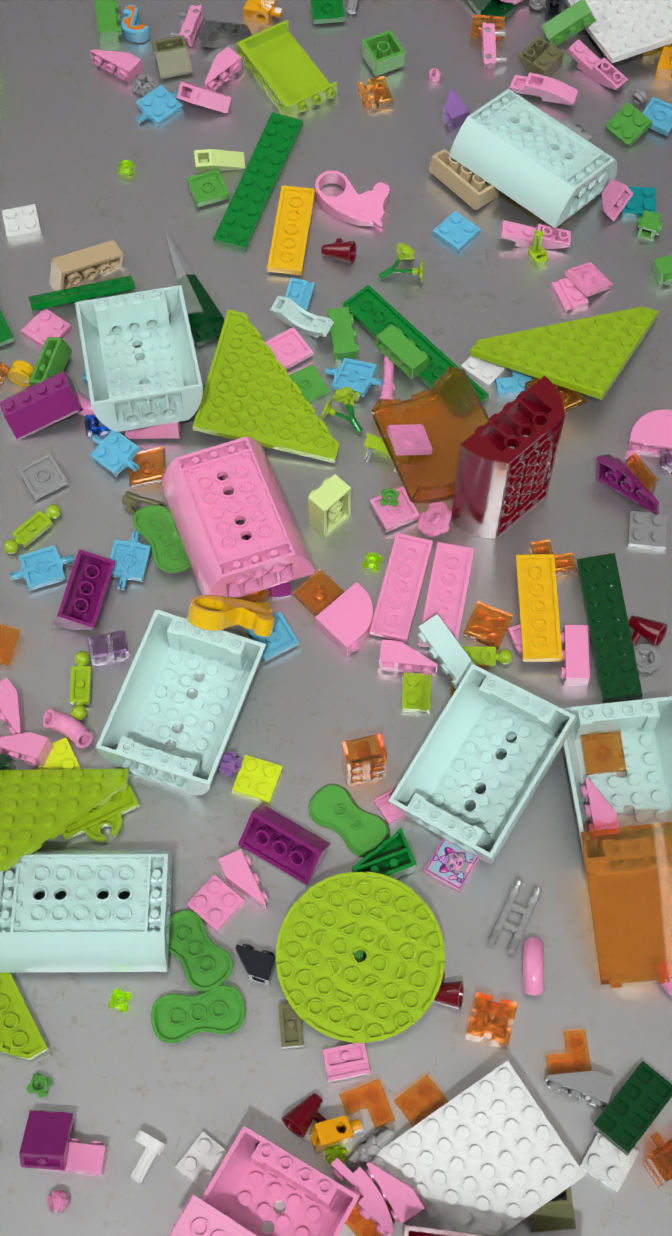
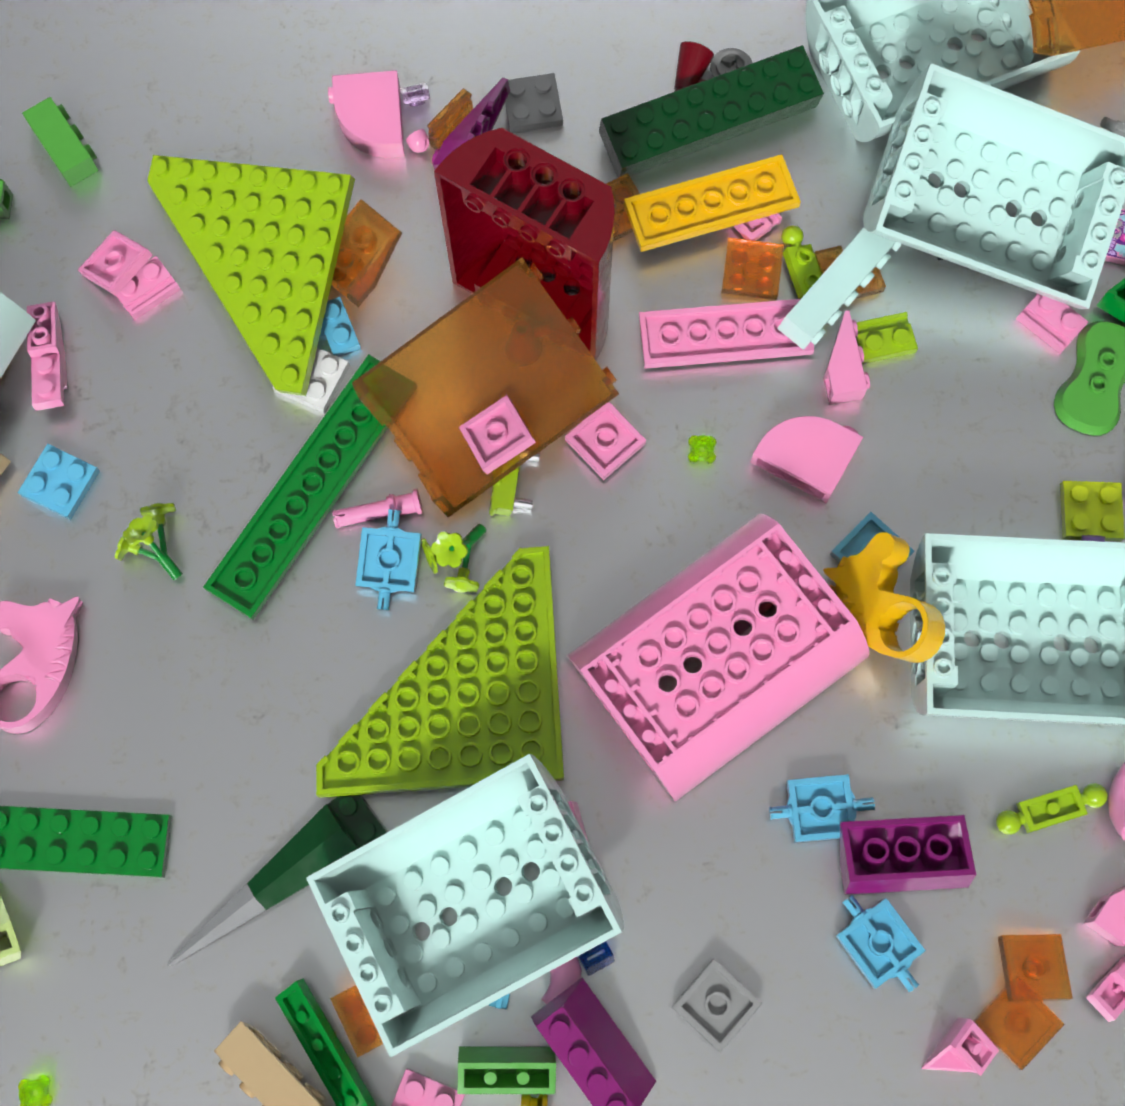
camera: 105 degrees left, 10 degrees up
lime plate [3,504,61,554] -> none
clear purple brick [87,631,130,666] -> none
medium azure plate [90,430,141,477] -> none
olive plant [122,491,166,515] -> none
clear orange plate [129,446,166,489] -> none
bright green plate [133,505,191,573] -> none
bright green plate [187,169,230,208] -> none
bright pink plate [265,327,313,370] -> none
yellow plate [267,185,315,275] -> none
light aqua arch [270,296,334,338] -> none
medium azure plate [285,277,315,311] -> none
bright green plate [288,364,330,403] -> none
clear orange plate [293,569,344,617] -> none
yellowish green brick [308,474,351,539] -> none
dark red piece [321,238,357,264] -> none
bright green brick [327,307,359,363] -> none
clear orange brick [341,734,387,786] -> none
bright pink plate [369,533,433,643] -> none
bright green brick [375,324,428,380] -> none
bright green plate [380,488,399,507] -> none
bright pink plate [418,501,452,537] -> none
lime piece [528,230,548,268] -> none
bright pink brick [560,625,590,686] -> none
clear orange plate [580,731,626,775] -> none
bright pink slope [581,778,621,842] -> none

